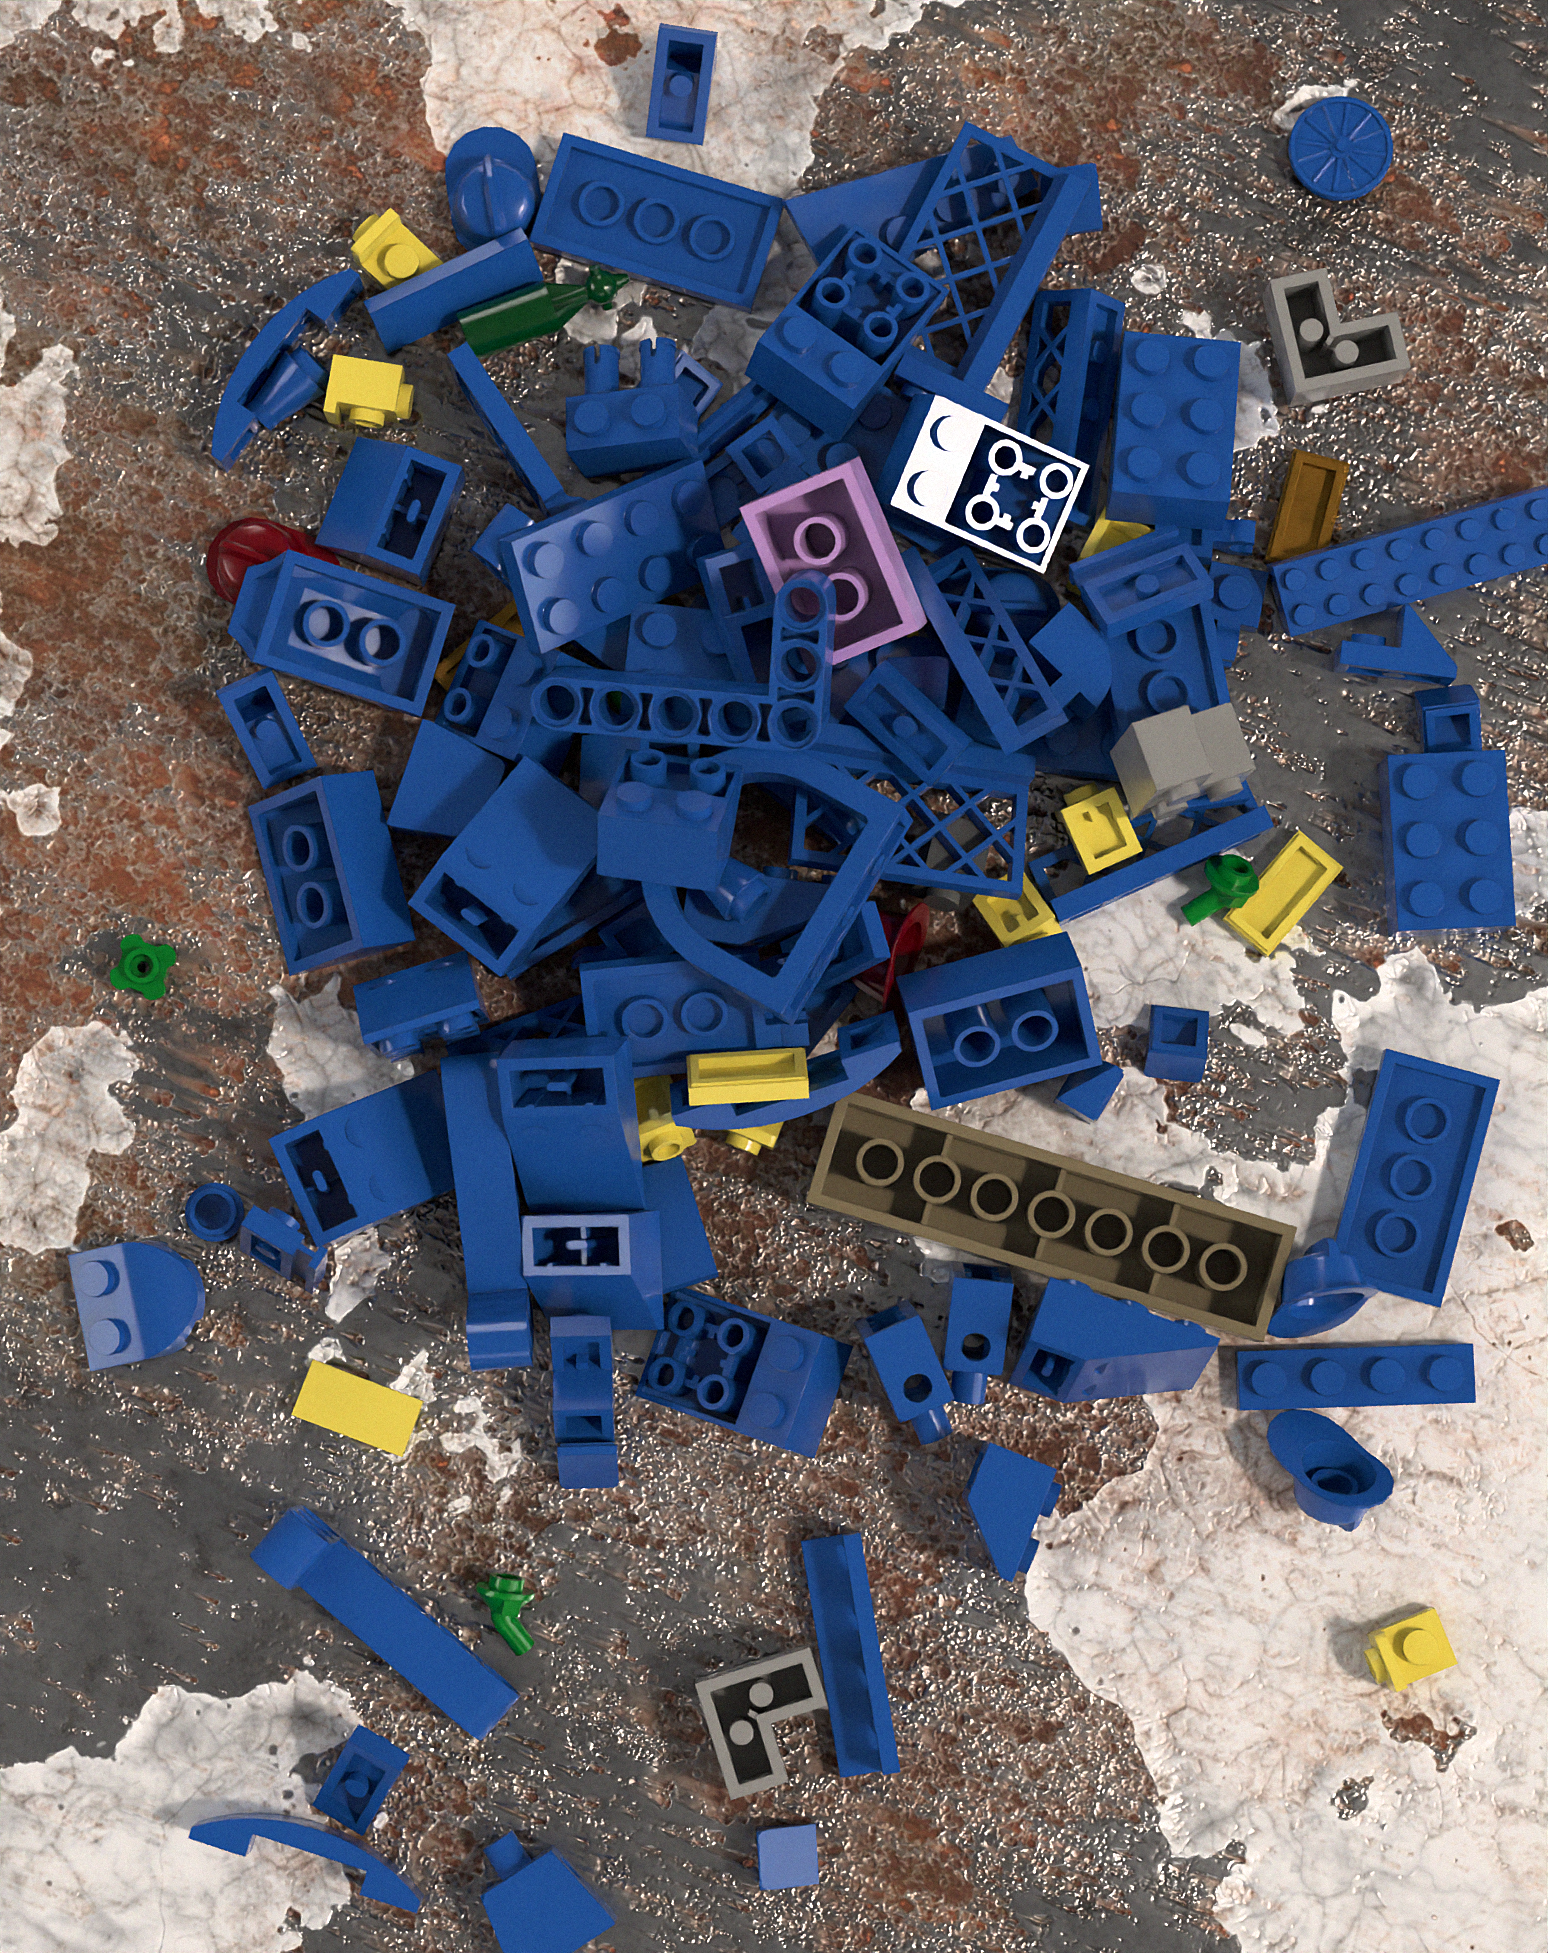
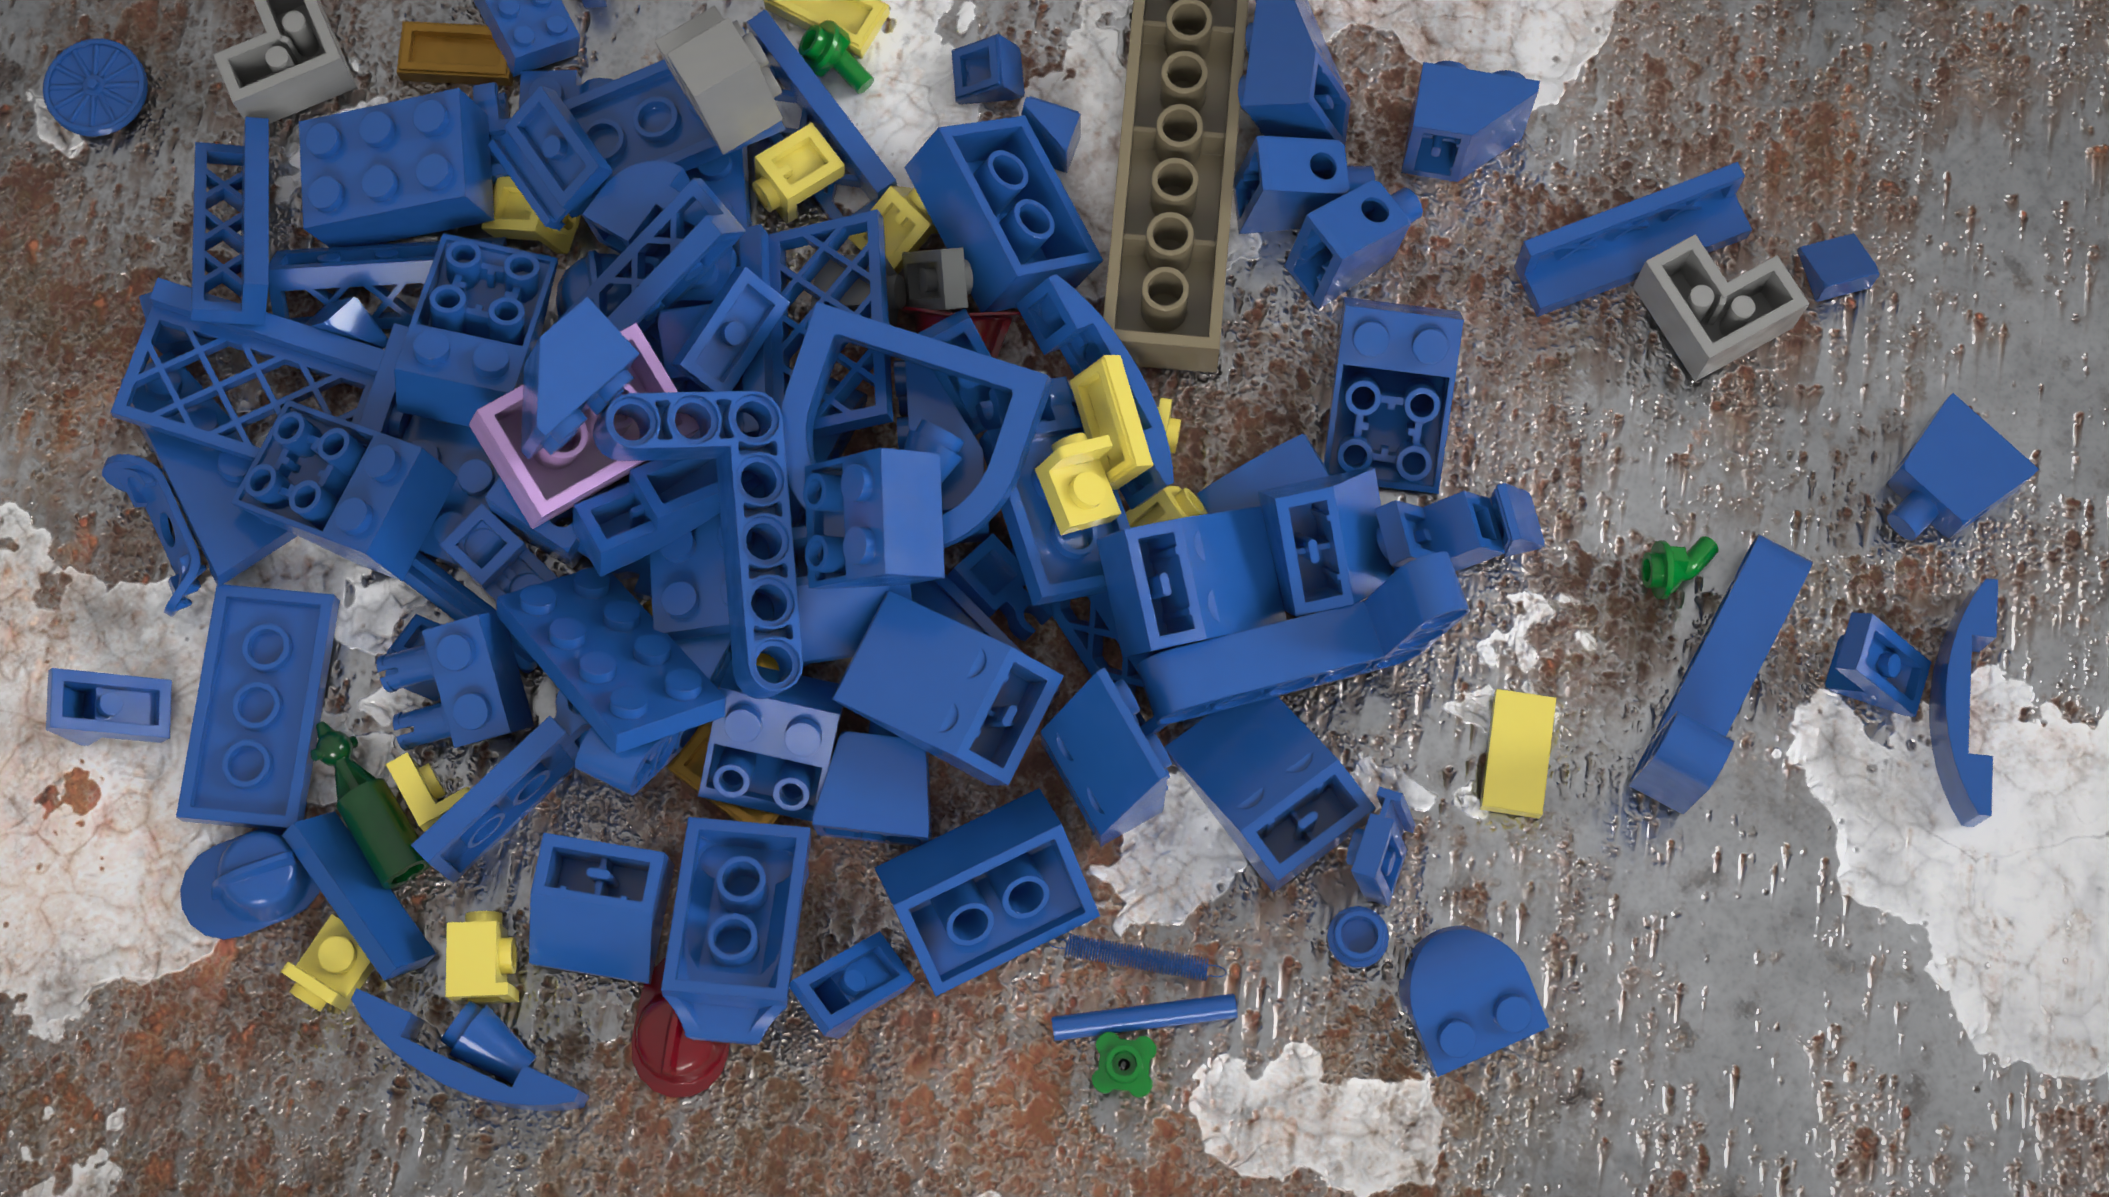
camera: 95 degrees left, 10 degrees down
none -> blue piece [102,454,207,617]
none -> blue fence [191,117,269,326]
none -> blue slope [305,297,388,349]
none -> light yellow bracket [386,752,471,832]
none -> blue slope [521,296,640,460]
none -> dark grey plate [902,247,973,310]
none -> light yellow bracket [1035,433,1122,535]
none -> blue piece [1048,933,1227,982]
none -> blue bar [1051,993,1238,1041]

